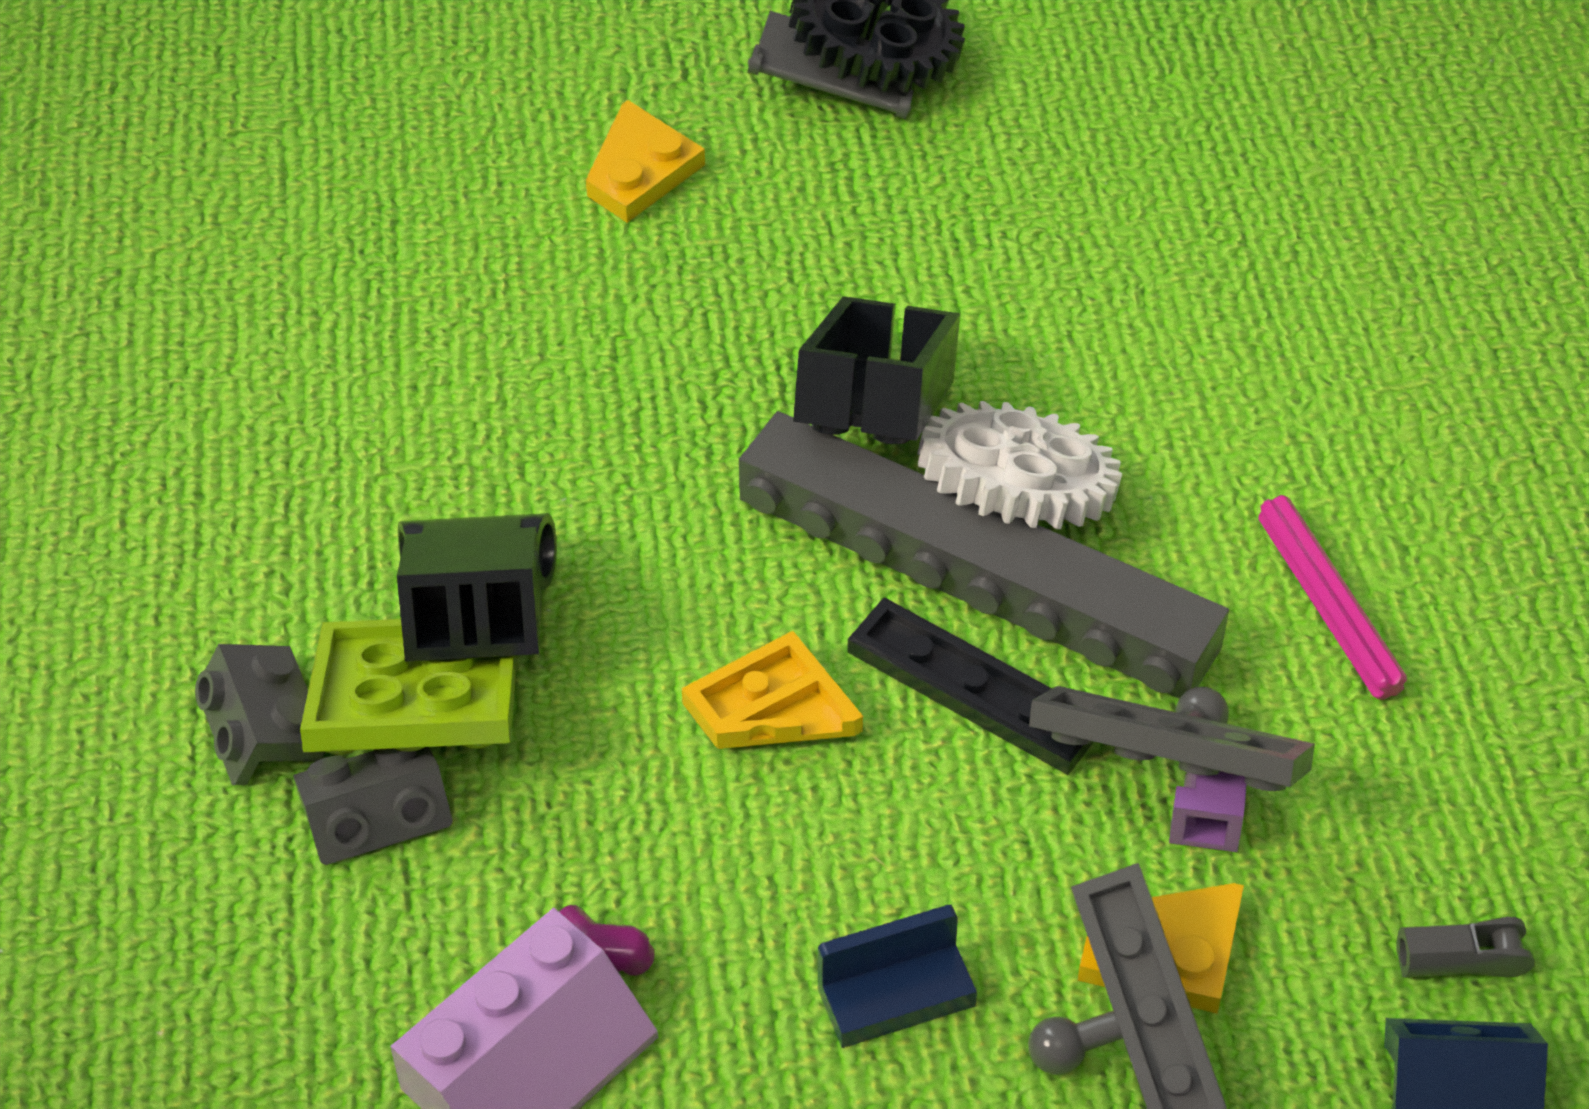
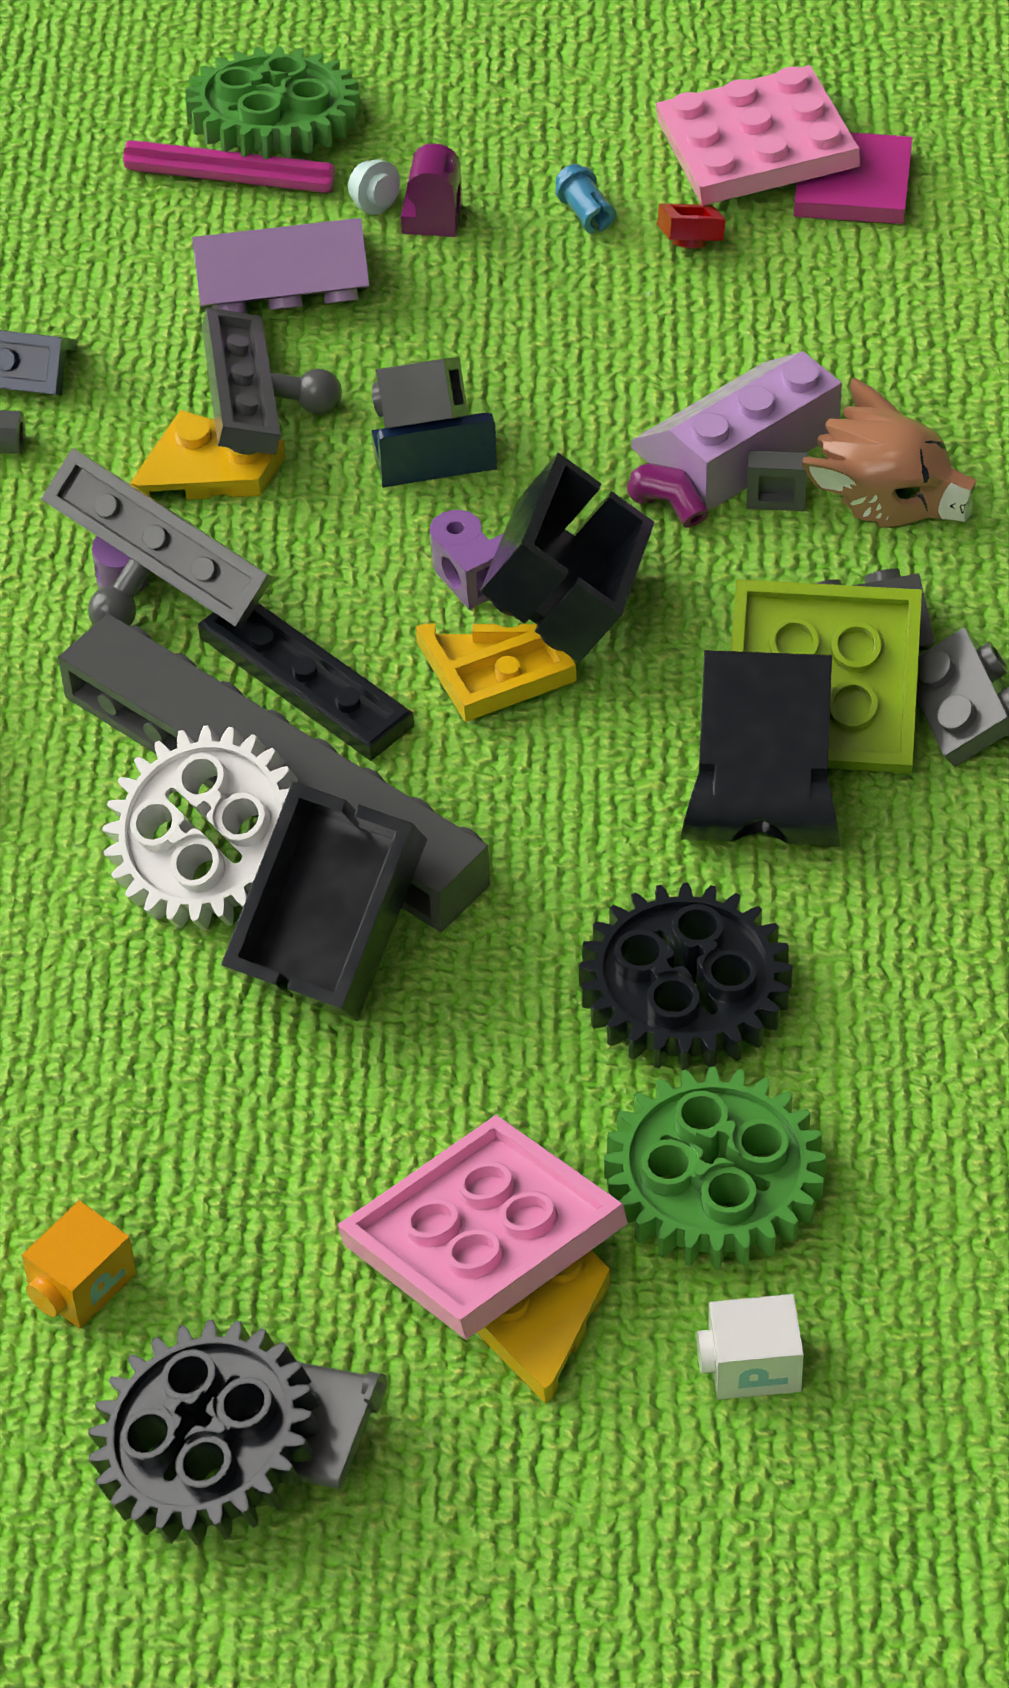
camera: 170 degrees left, 0 degrees up
none -> light orange brick [22,1200,137,1329]
none -> bright pink plate [337,1115,628,1340]
none -> dark grey slope [372,357,468,428]
none -> medium lavender leg [430,510,504,610]
none -> black piece [480,453,655,663]
none -> black gear [579,883,792,1070]
none -> bright green gear [604,1067,826,1269]
none -> white brick [696,1294,804,1400]
none -> dark grey plate [746,450,808,511]
none -> nougat piece [802,378,977,528]

